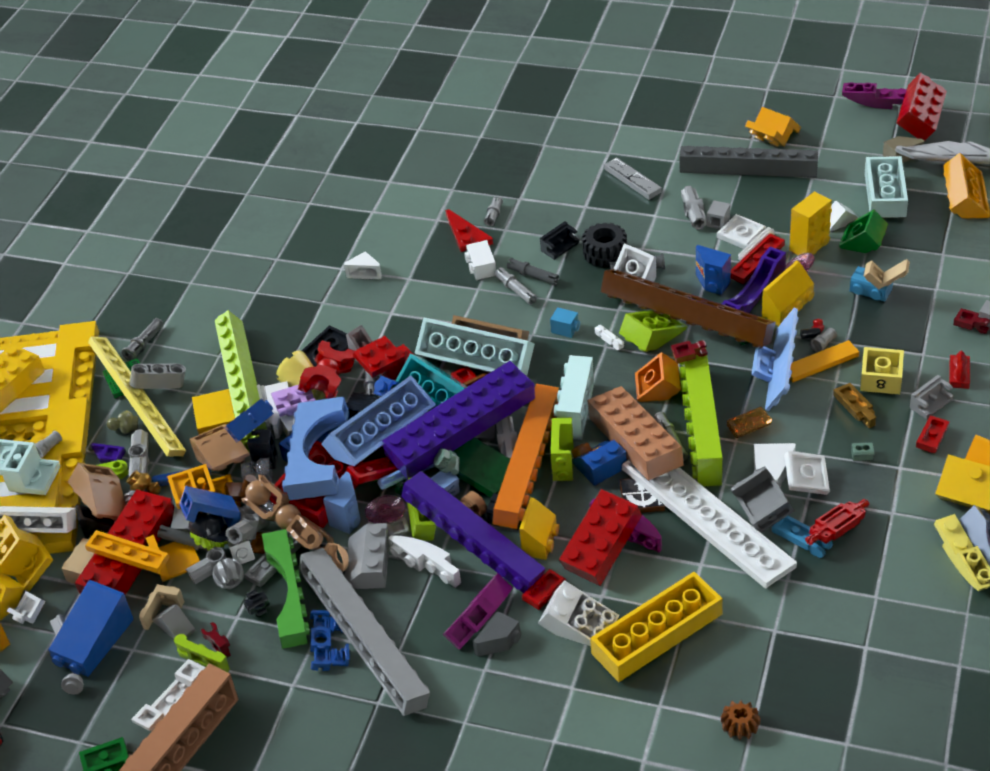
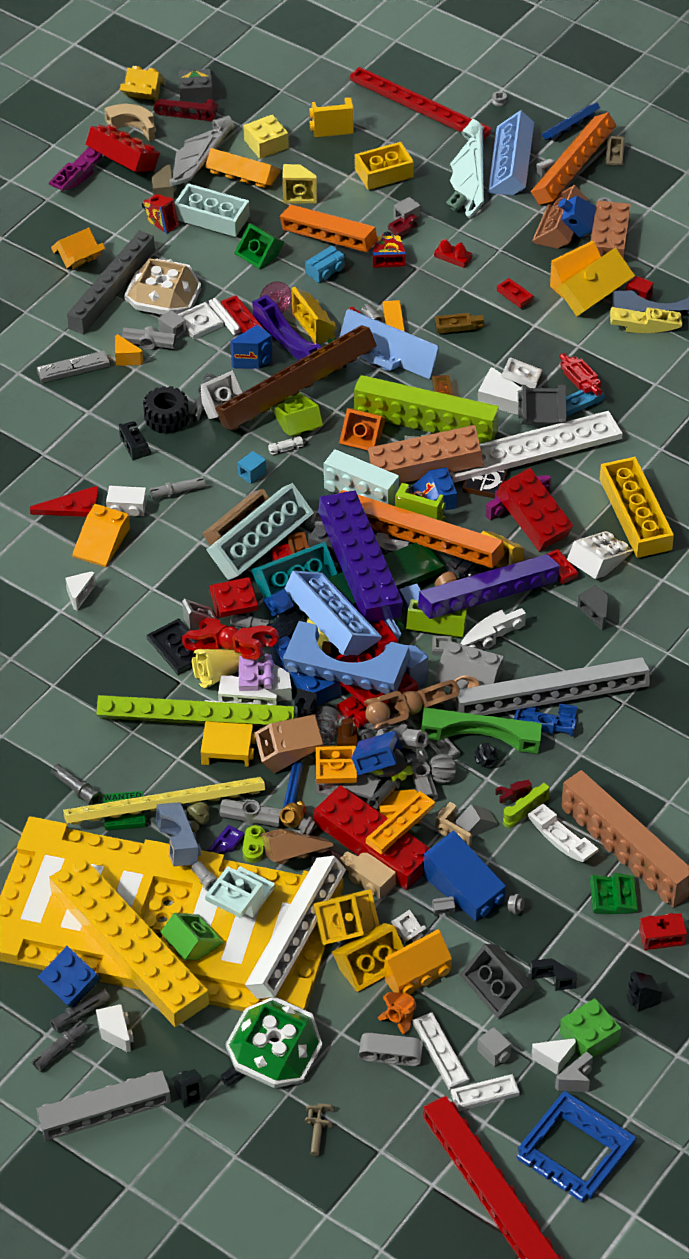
camera: 75 degrees left, 5 degrees up
light grey beam [129,363,186,389] -> none
blue arch [224,398,274,443] -> none
clear pink dish [365,495,406,524] -> none
sand green piece [434,449,459,475] -> none
magenta slope [443,573,513,650] -> none
light grey pin [484,196,503,226] -> none
dark grey pin [507,258,559,286] -> none
dark red plate [671,340,708,364] -> none
yellow brick [789,191,832,260] -> none
white slope [830,201,859,232] -> none
sand green piece [851,442,874,461] -> none
light yellow brick [860,347,904,394] -> none
tan bracket [864,259,910,290] -> none
light grey hinge [910,375,953,419] -> none
none -> light orange slope [72,504,130,567]
none -> tan arch [105,104,156,141]
none -> light orange slope [115,334,144,366]
none -> tan piece [125,258,201,315]
none -> red torso [142,194,179,234]
none -> sand blue arch [156,802,201,866]
none -> orange brick [280,205,378,252]
none -> light yellow slope [283,164,317,204]
none -> red torso [373,232,406,268]

